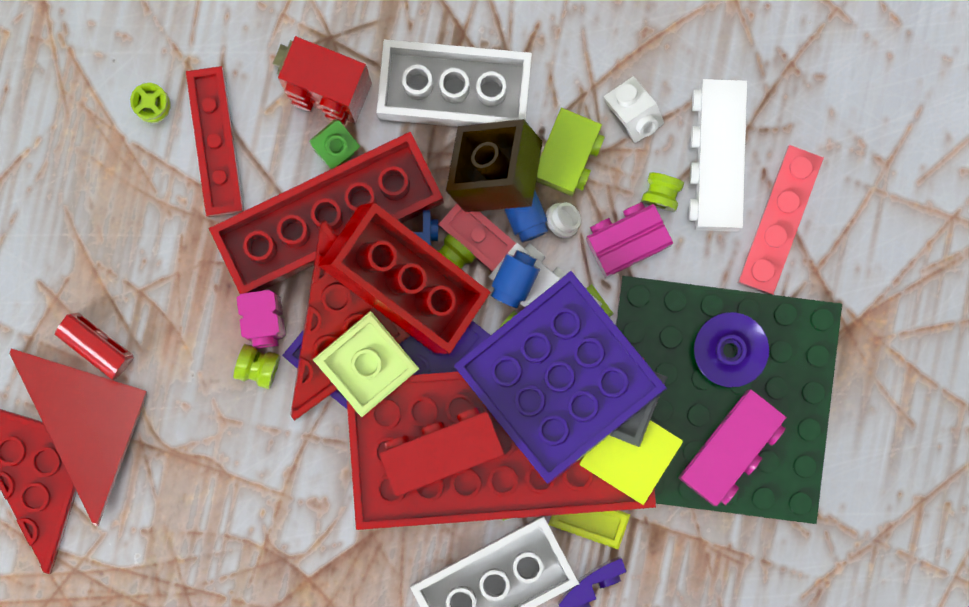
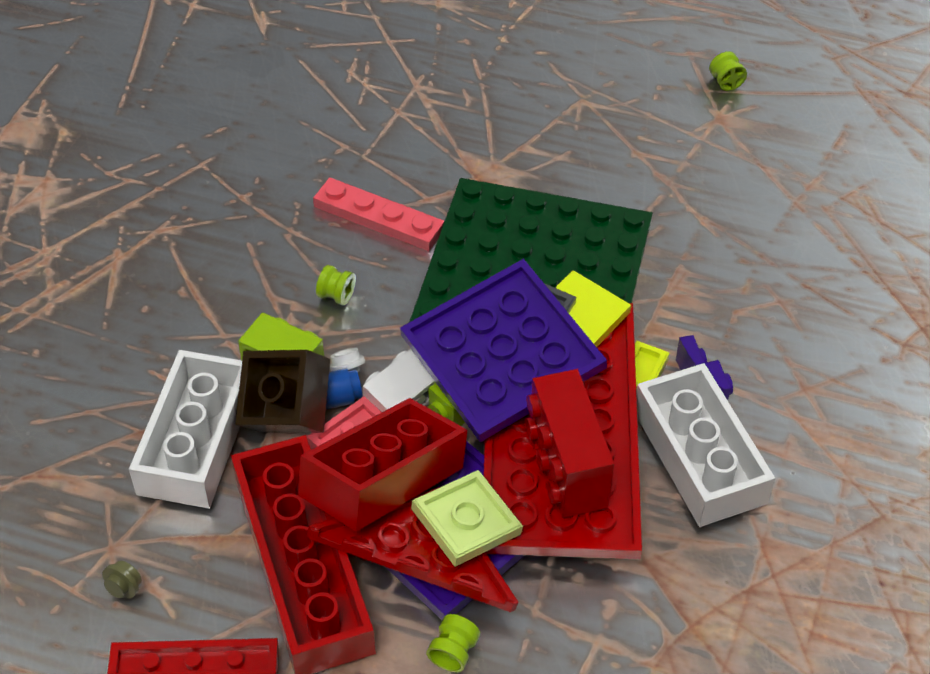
camera: 85 degrees left, 35 degrees down
dark pink brick [236,290,286,349] -> none
red brick [278,36,372,125] -> none
bright green bracket [309,119,361,169] -> none
blue brick [491,250,540,308] -> none
dark pink brick [586,202,673,278] -> none
white bracket [603,76,664,143] -> none
dark pink brick [678,389,787,506] -> none
white brick [689,79,747,232] -> none
dark purple dish [694,312,769,387] -> none

